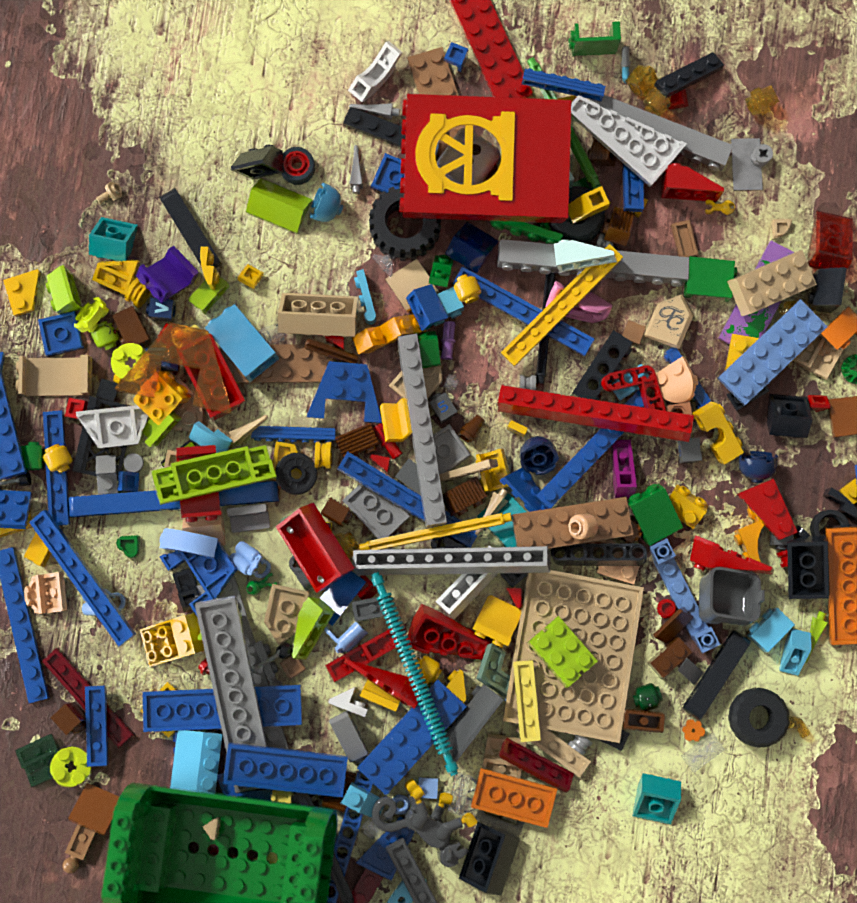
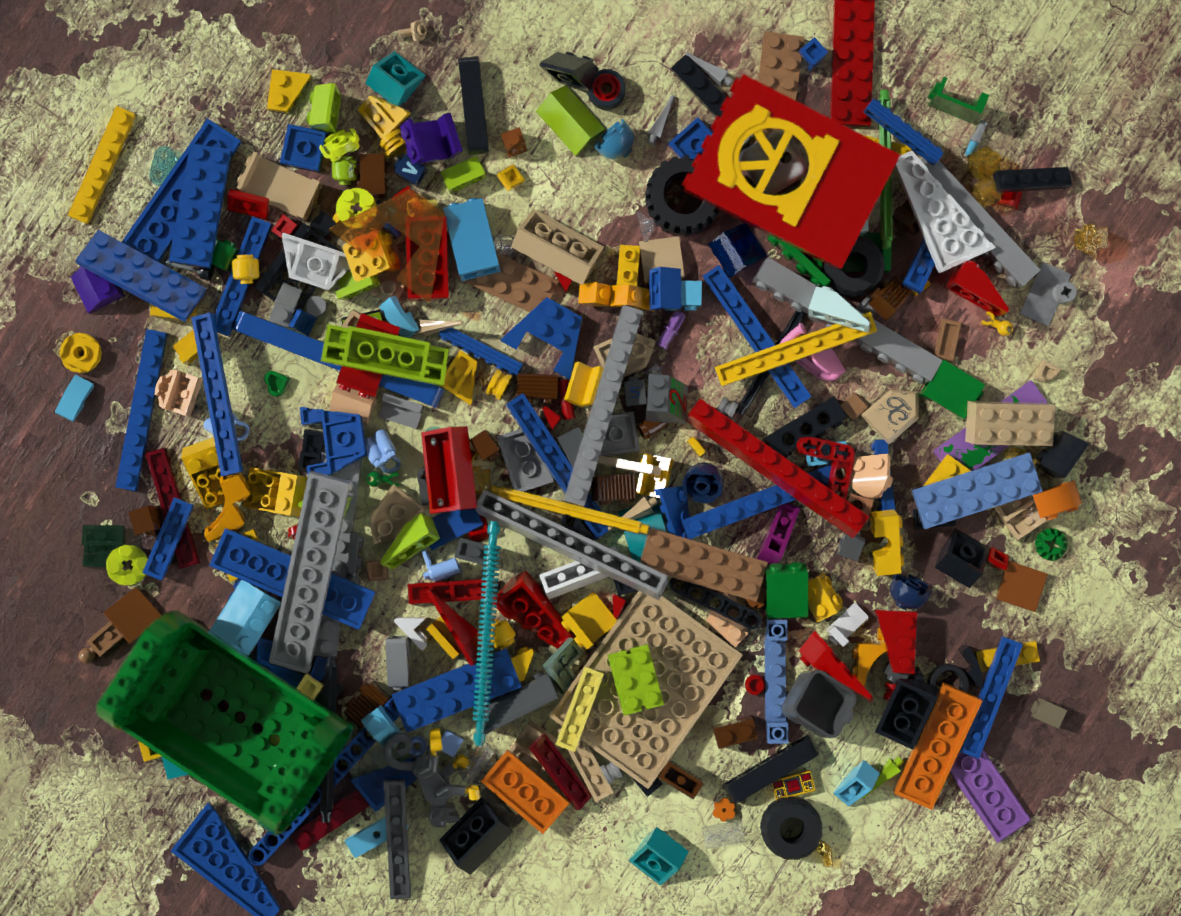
camera: 30 degrees right, 5 degrees up
light blue arch [160,528,218,558] -> none
yellow slope [200,246,219,290] -> none
tan slope [203,817,221,840] -> none
blue plate [223,743,348,797] -> none
hinge [251,642,293,673] -> none
black wheel [275,453,318,495] -> none
reddish brown axle [304,339,359,364] -> none
white arch [348,41,403,102] -> none
medium azure plate [354,269,376,325] -> none
green slope [417,331,441,368] -> none
green slope [428,255,454,287] -> none
yellow head [454,274,481,304] -> none
yellow slope [568,186,610,224] -> none
light nougat head [569,514,598,540] -> none
dark green head [633,683,663,711] -> none
reddish brown slope [654,607,693,643] -> none
light grey sticker [678,658,703,685] -> none
medium azure brick [747,608,795,652] -> none
clear red slope [808,210,853,271] -> none
none -> yellow slope [181,437,225,509]
none -> light orange arch [204,473,250,542]
none -> red plate [227,189,269,219]
none -> dark orange brick [501,127,528,158]
none -> yellow brick [617,245,640,286]
none -> dark grey slope [646,374,688,424]
none -> tile [771,770,816,800]
none -> white bracket [826,603,868,647]

